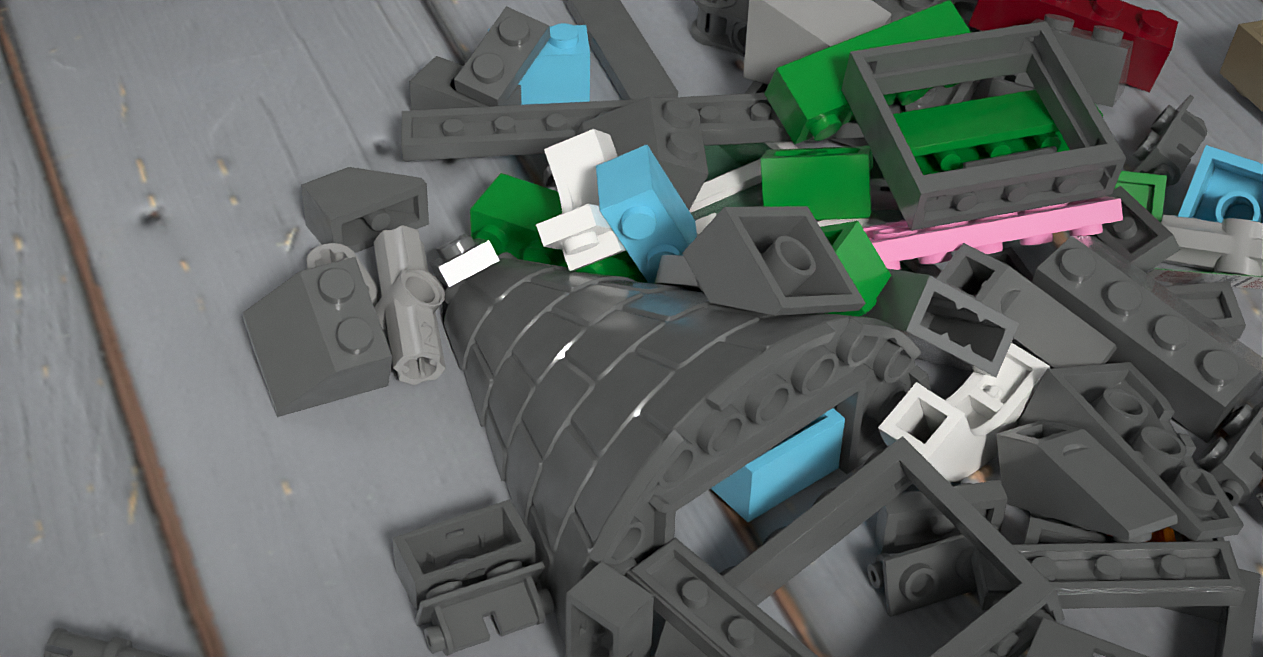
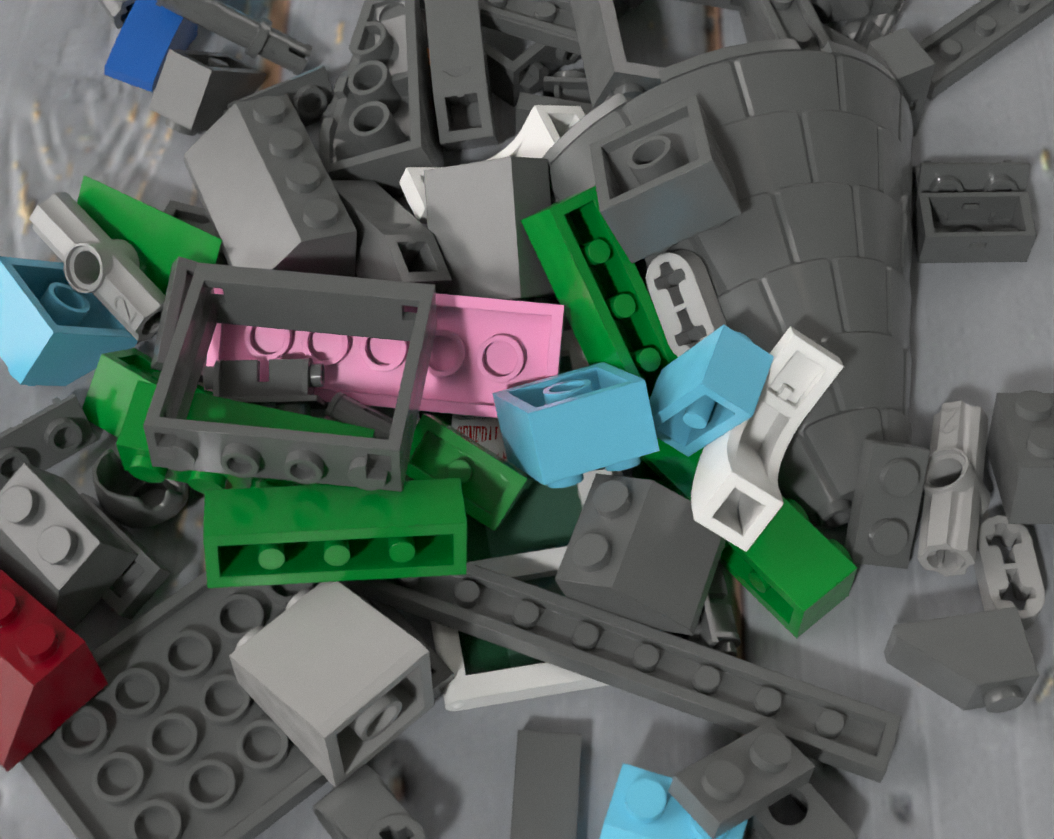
camera: 155 degrees left, 15 degrees up
none -> medium azure brick [492,362,660,488]

